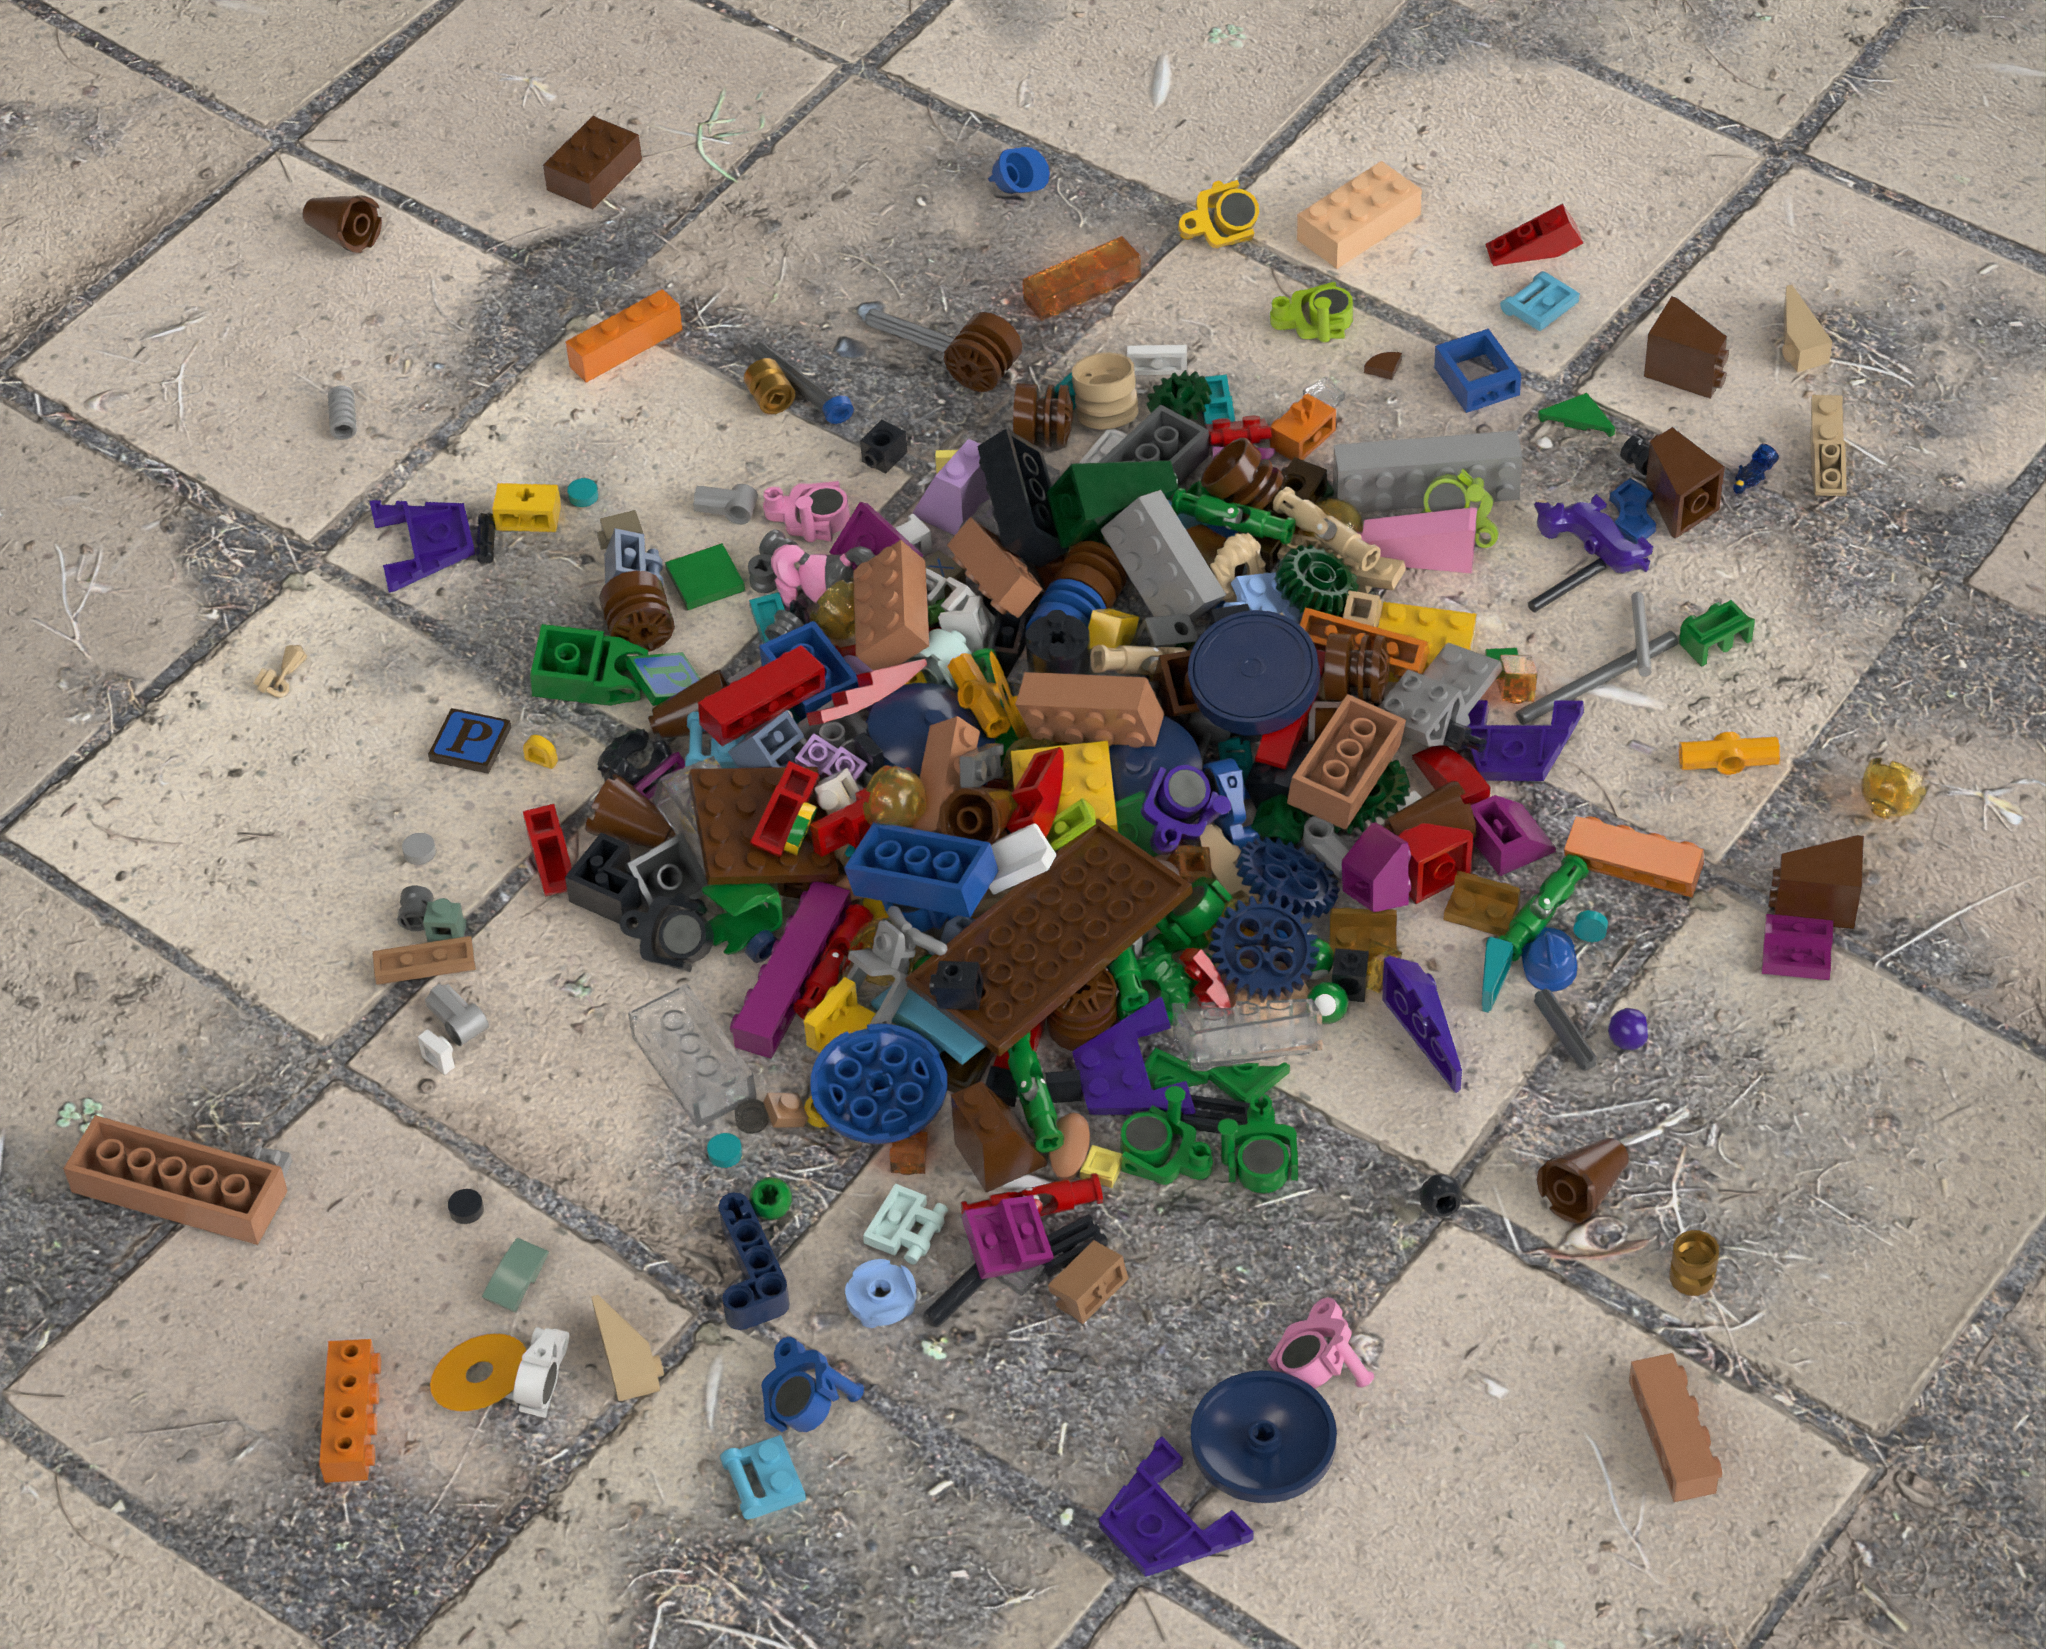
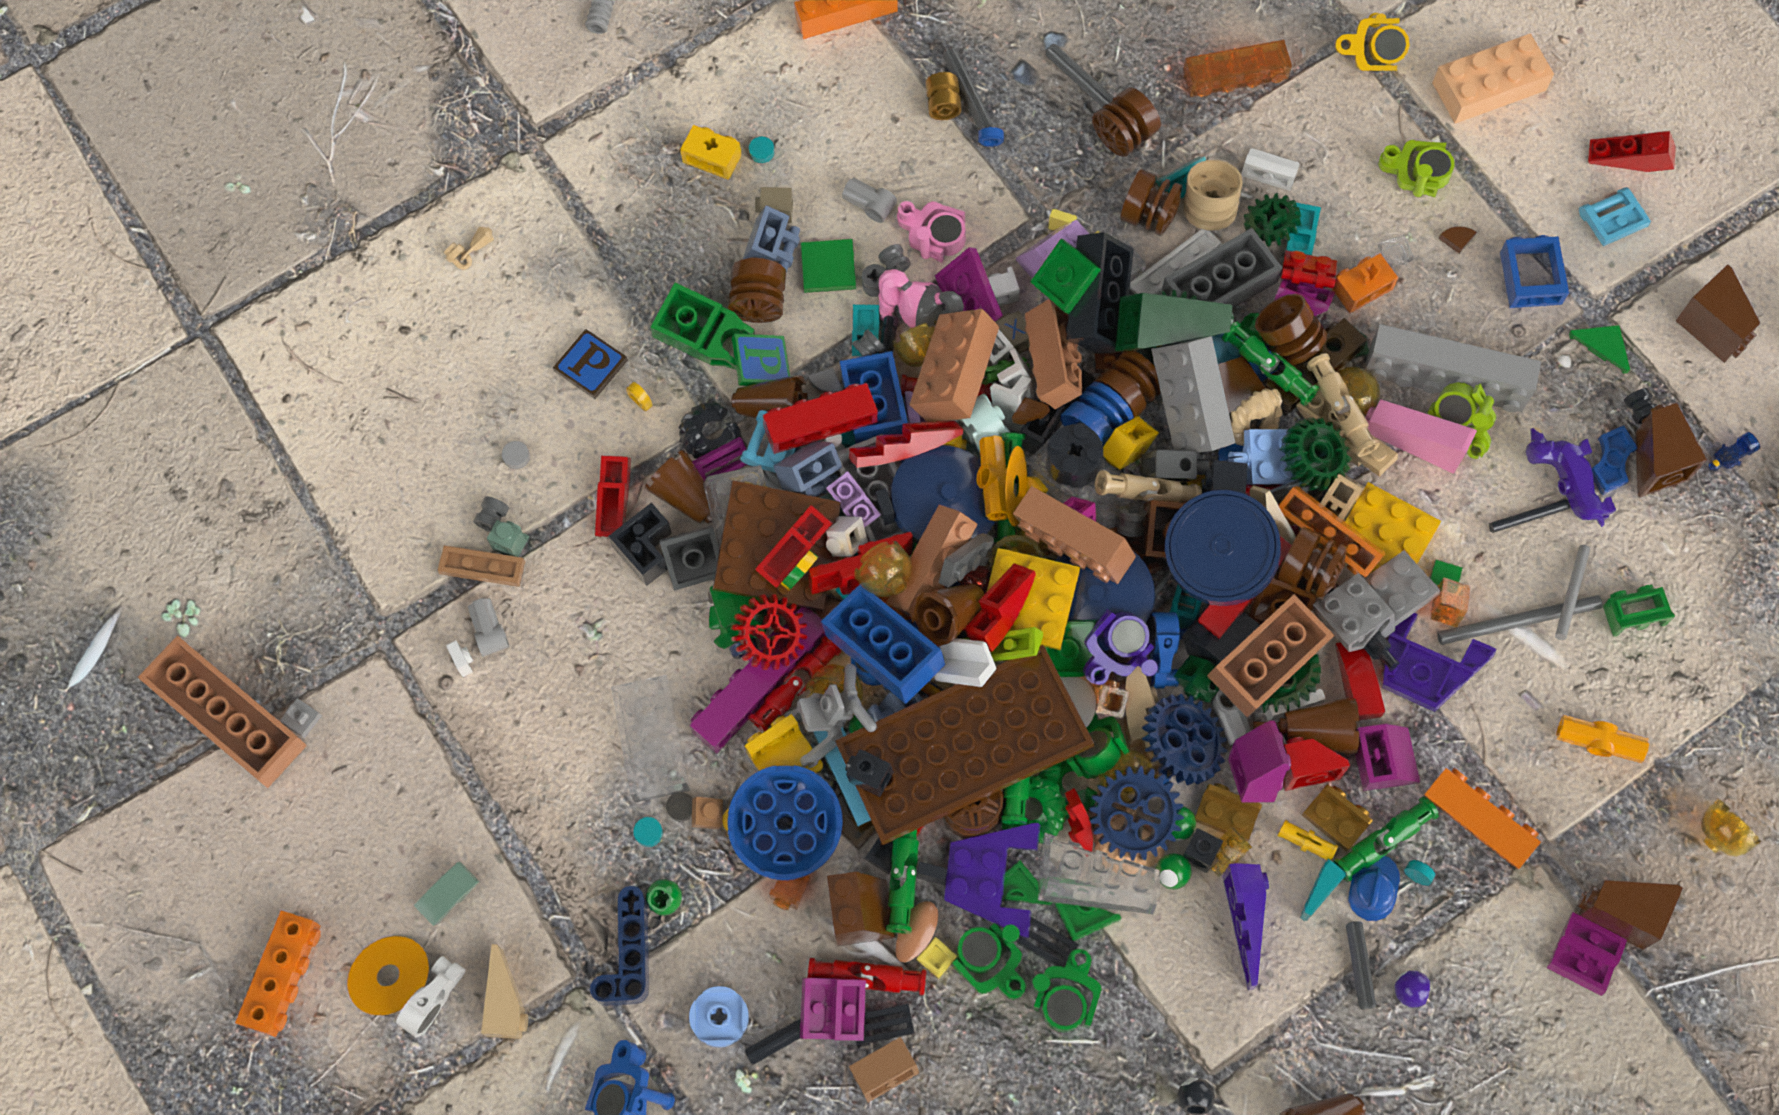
camera: 20 degrees right, 20 degrees up
dark purple wing [370,500,475,593] -> none
black tile [448,1189,484,1224] -> none
black axle [476,512,495,564] -> none
black piece [620,893,714,972] -> none
black brick [860,419,907,474] -> none
light aqua plate [863,1183,948,1265] -> none
none -> red gear [731,594,808,670]
none -> reddish brown tile [1011,397,1050,425]
none -> green tile [1030,238,1101,314]
none -> yellow pin [1277,819,1338,860]

